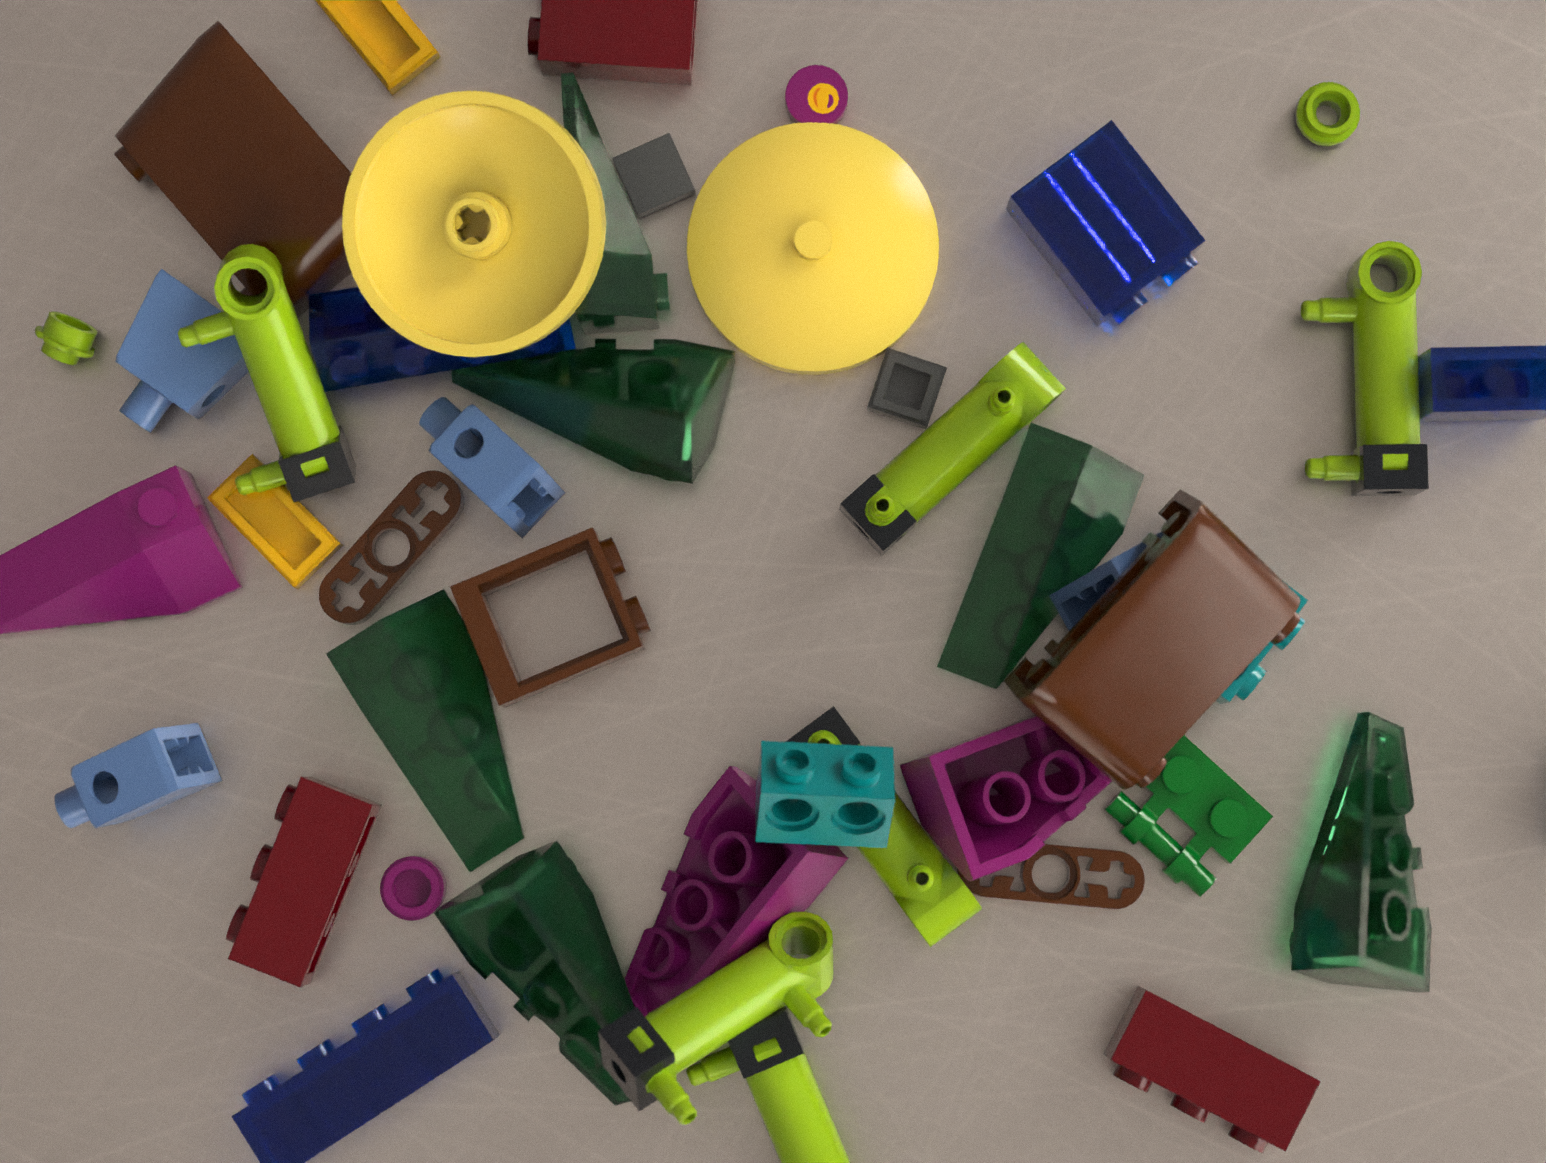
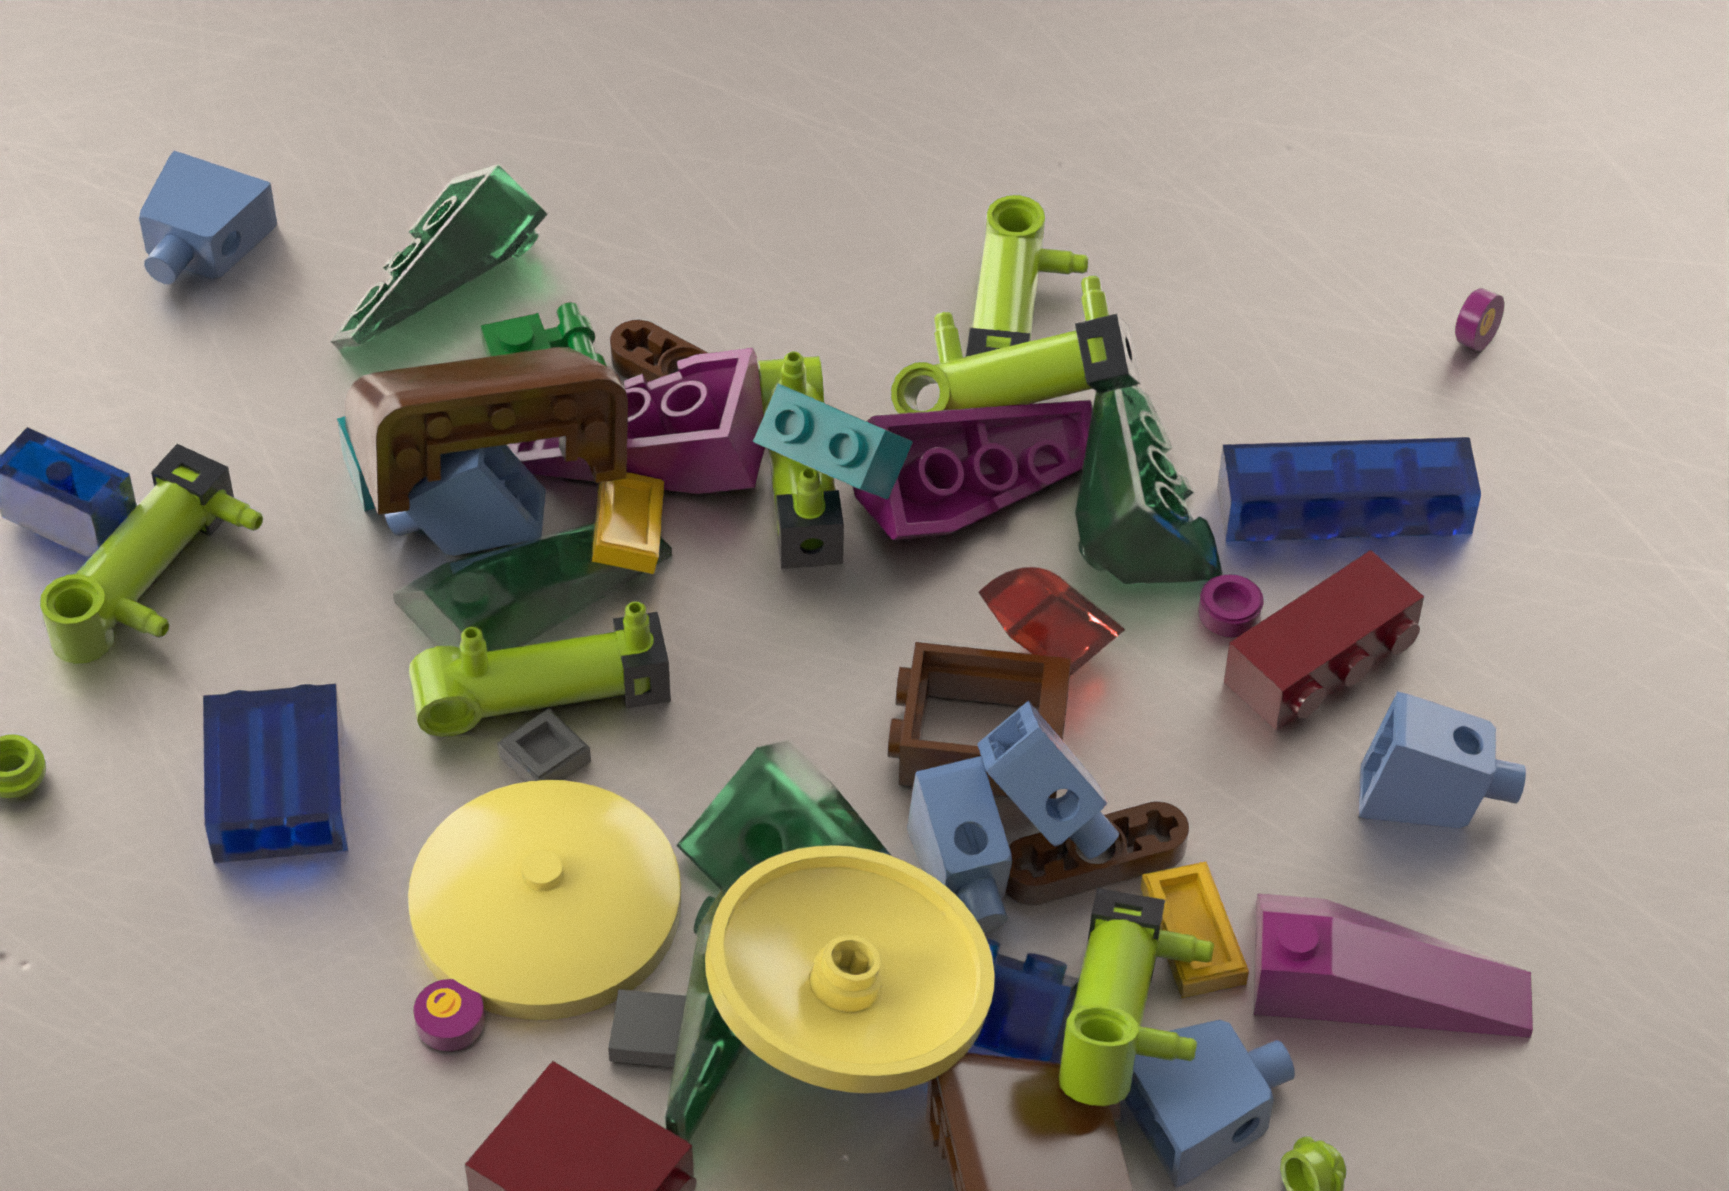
camera: 155 degrees left, 35 degrees down
clear green wedge [326,589,525,872] -> none
dark red brick [1104,986,1321,1153] -> none
none -> yellow tile [592,472,664,574]
none -> medium blue torso [977,701,1119,859]
none -> clear red brick [978,567,1125,676]

